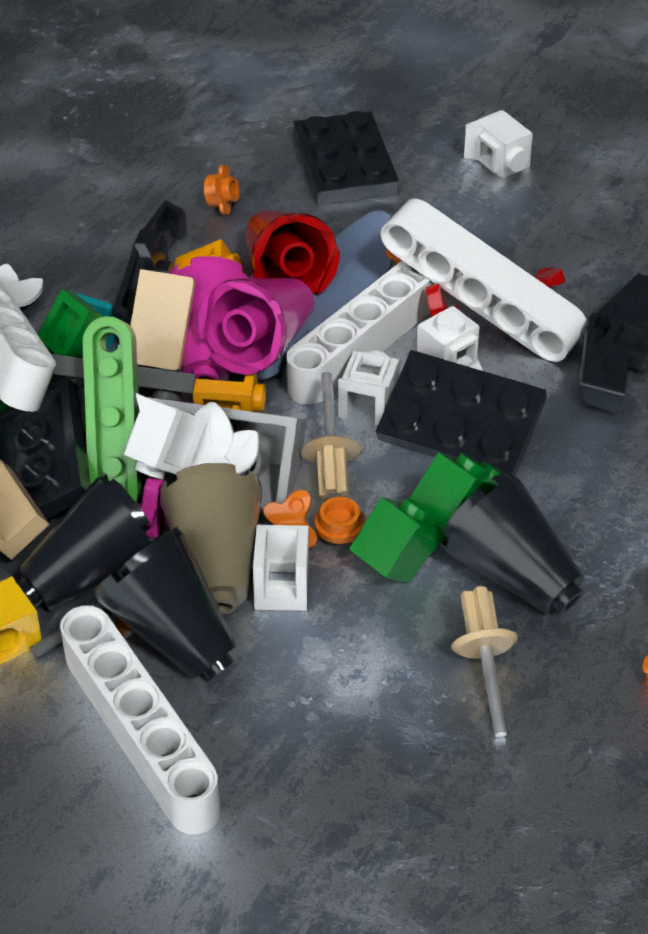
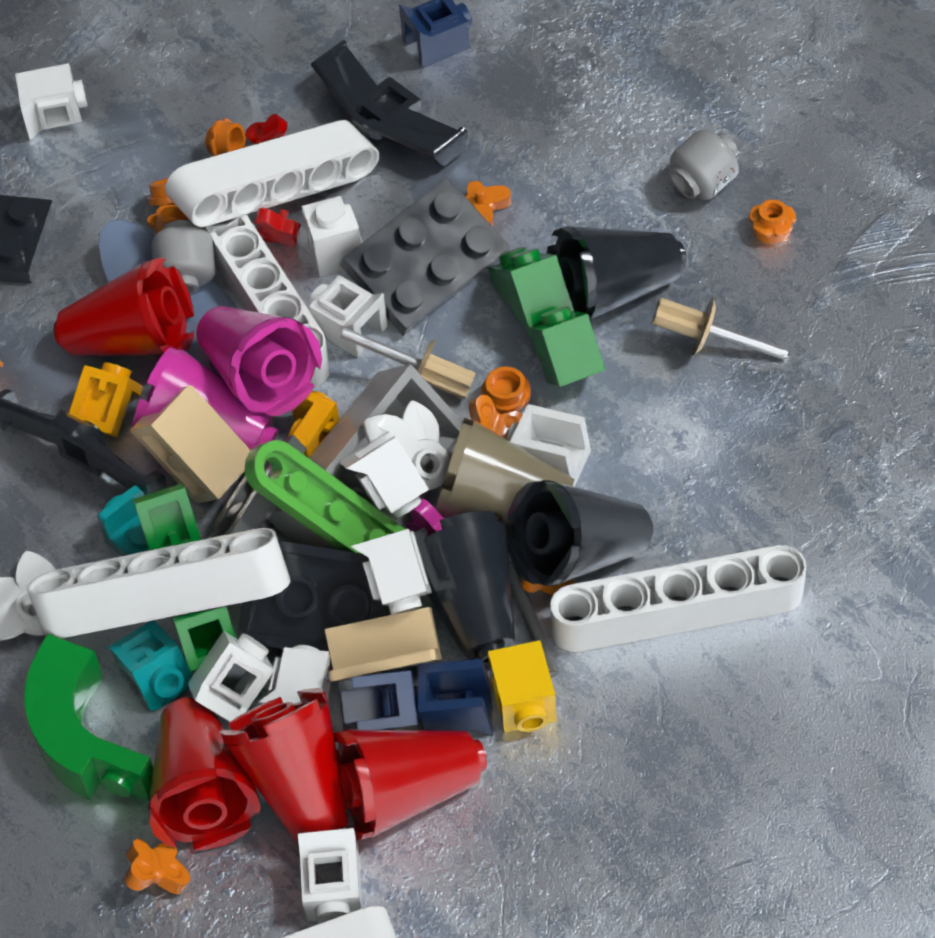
camera: 65 degrees left, 10 degrees up
none -> light grey head [152,220,215,295]
none -> orange plate [205,118,246,156]
none -> white window [350,529,432,615]
none -> orange piece [465,181,511,227]

